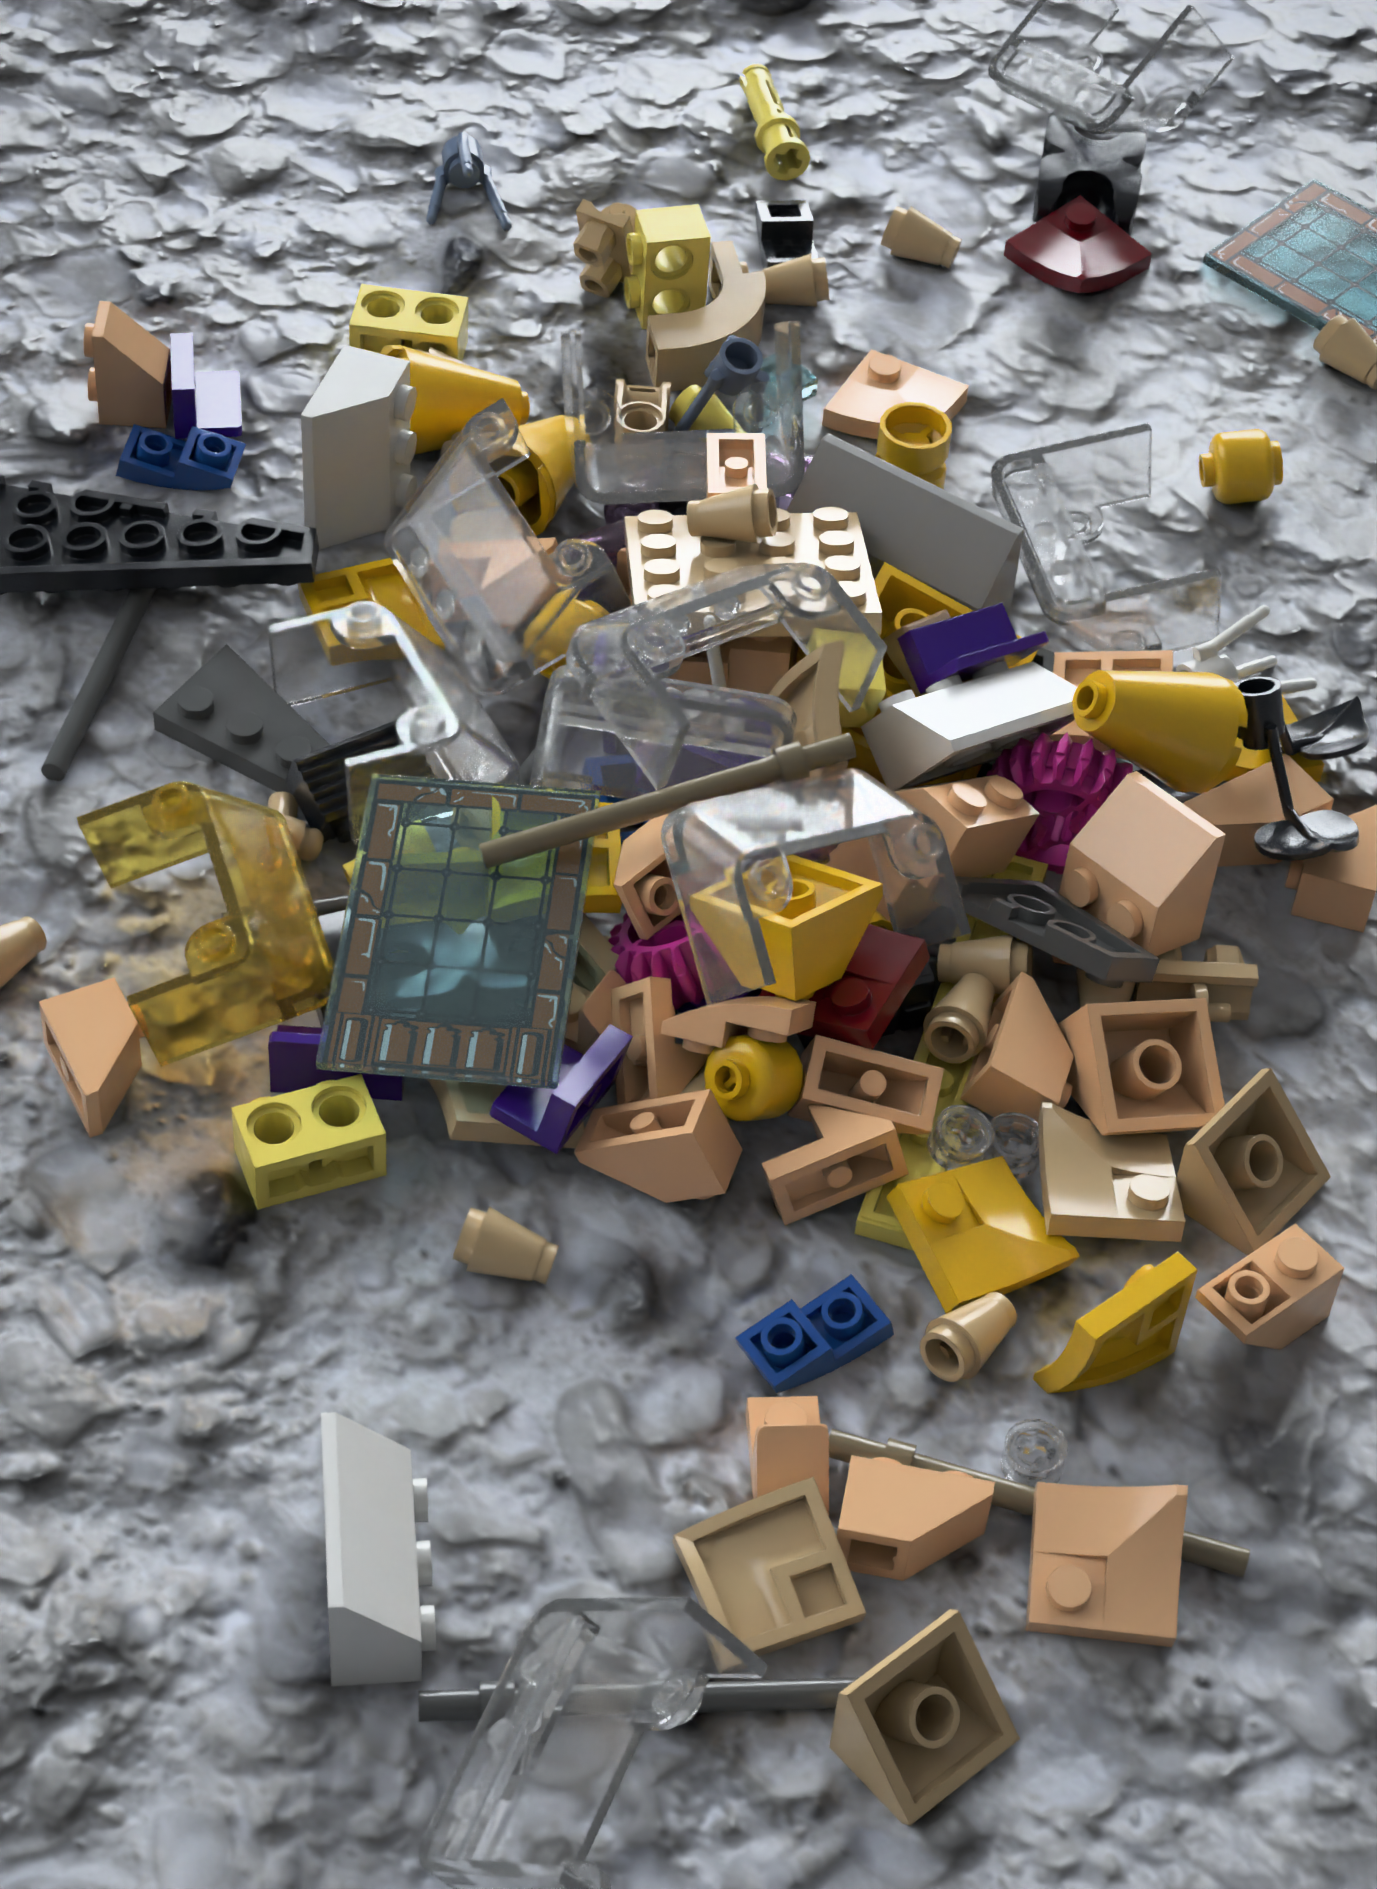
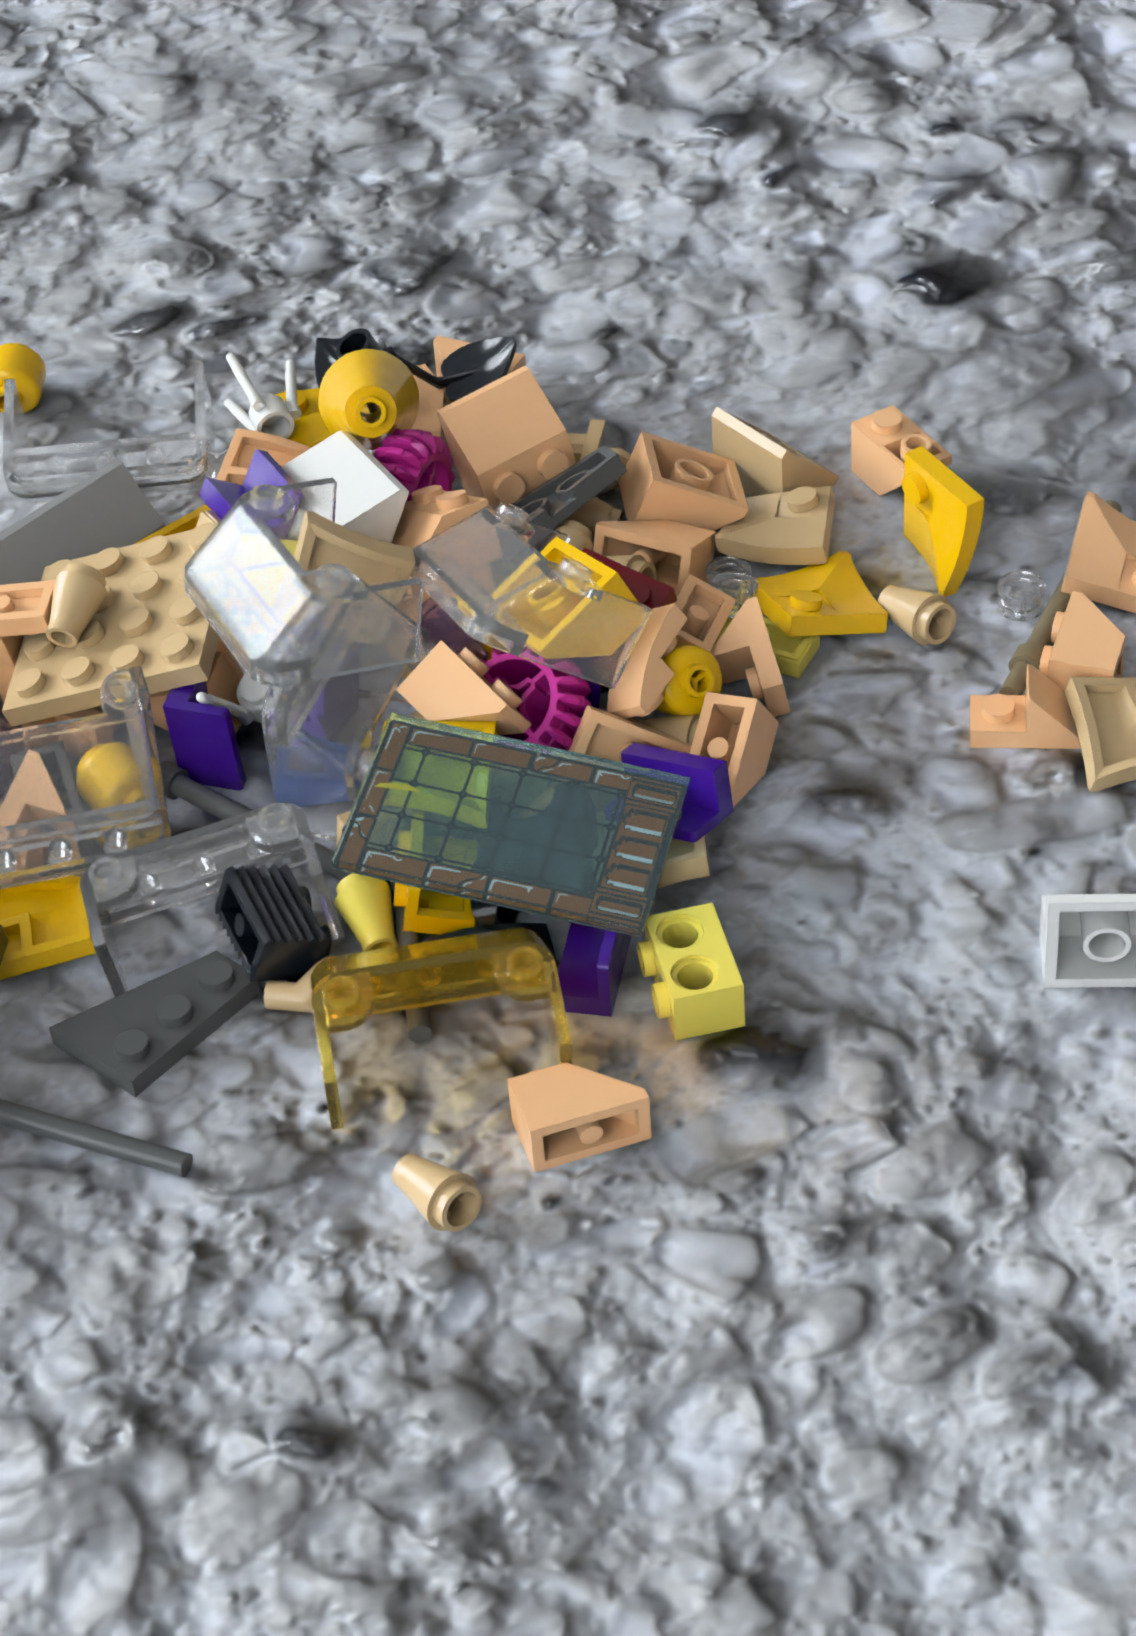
camera: 75 degrees left, 5 degrees down
tan cone [452,1206,559,1285] -> none
dark tan bar [478,733,856,869] -> none
blue slope [735,1274,894,1393] -> none

